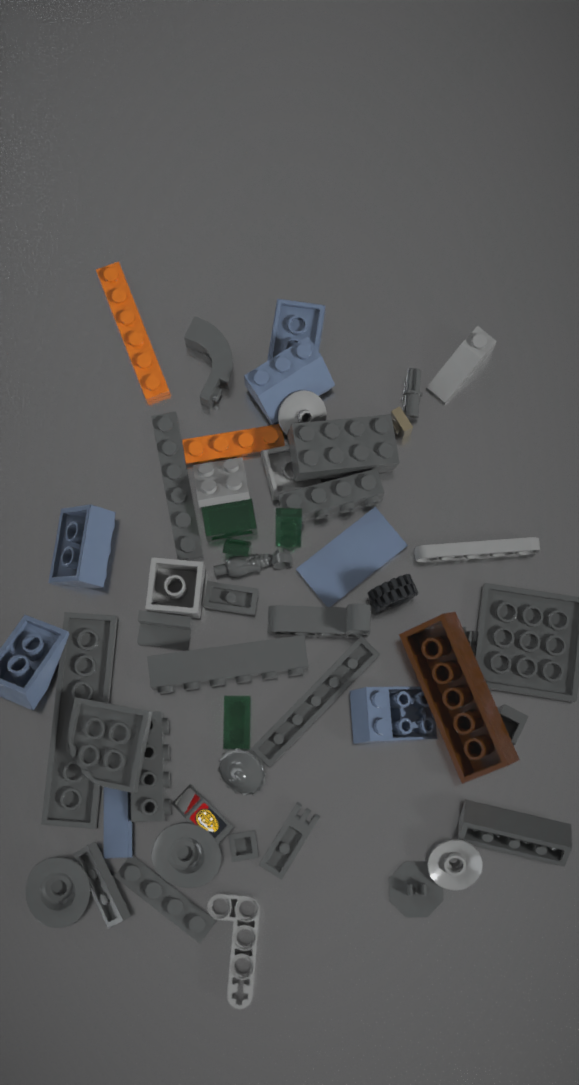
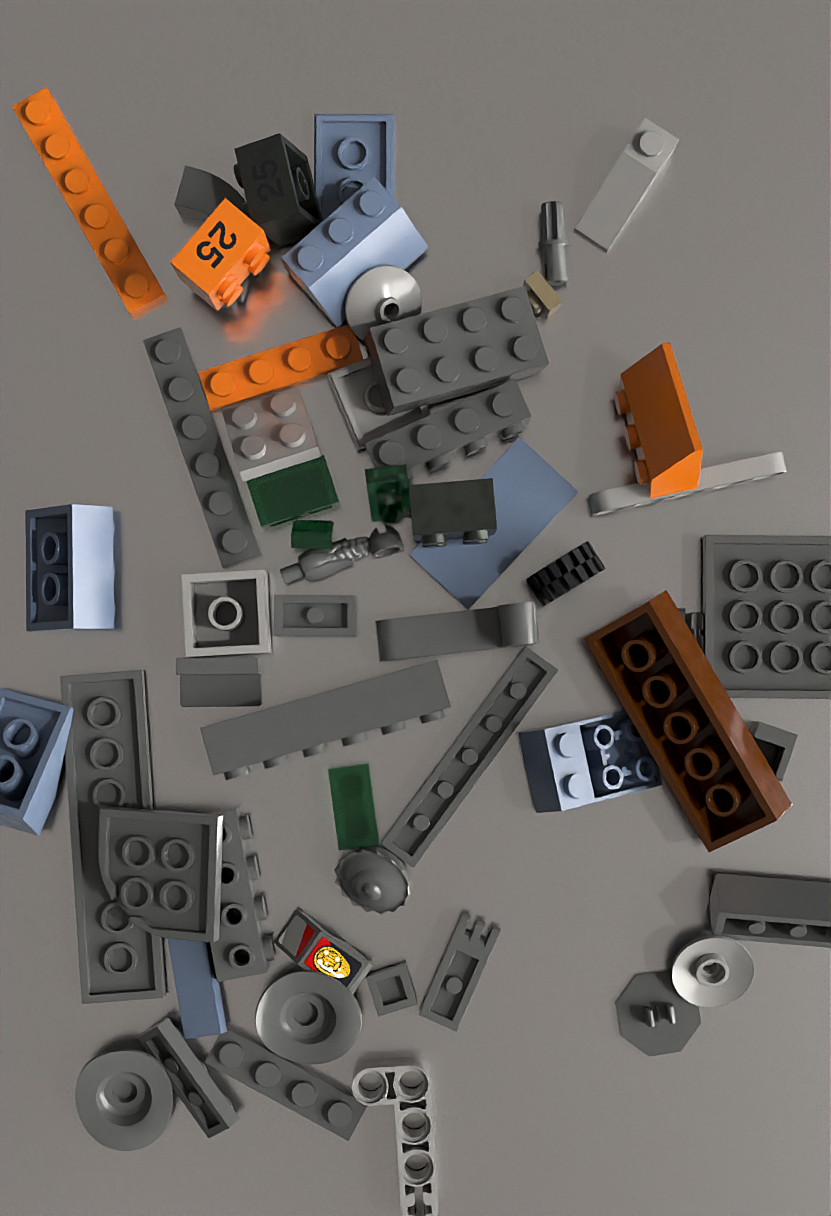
camera: 10 degrees left, 10 degrees up
none -> orange brick [170,198,270,311]
none -> pearl dark grey brick [233,133,323,246]
none -> pearl dark grey brick [409,478,497,548]
none -> orange slope [614,342,703,499]

